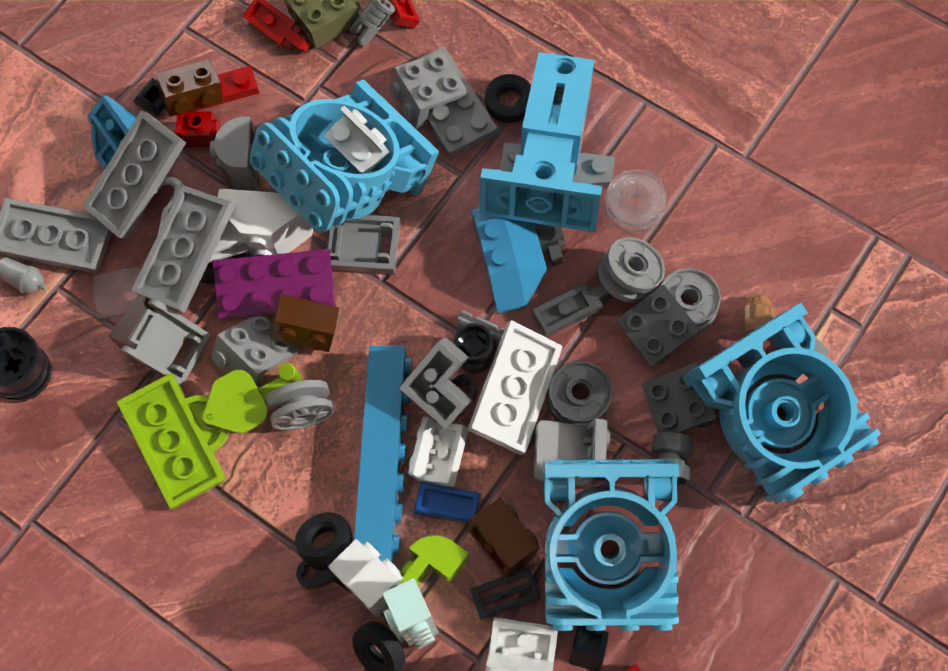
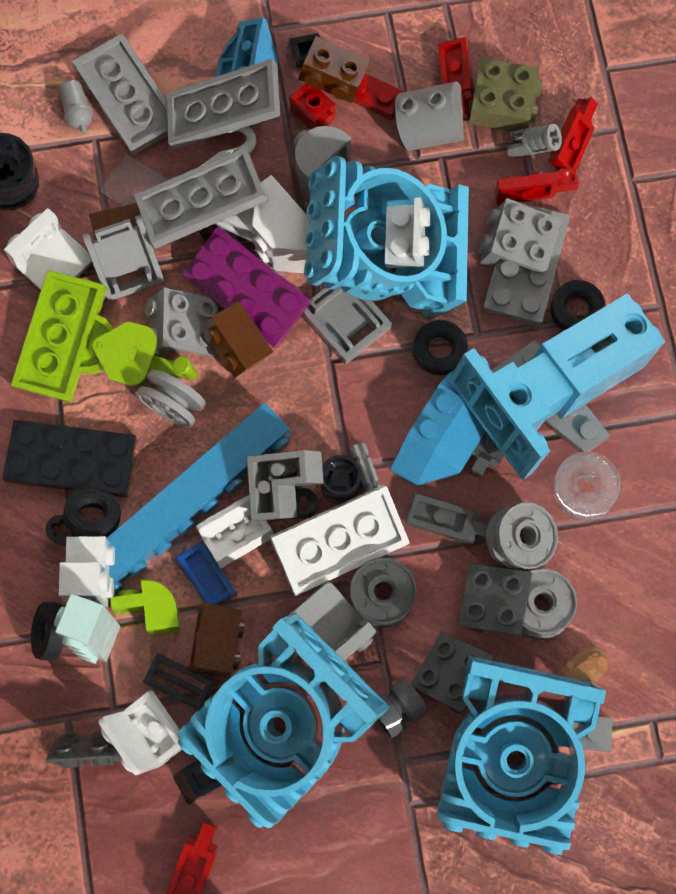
camera: 40 degrees right, 5 degrees up
none -> black plate [2,420,137,498]
none -> white bracket [4,208,93,290]
none -> light grey brick [395,81,464,151]
none -> black tyre [413,320,468,375]
none -> red hinge [494,168,579,205]

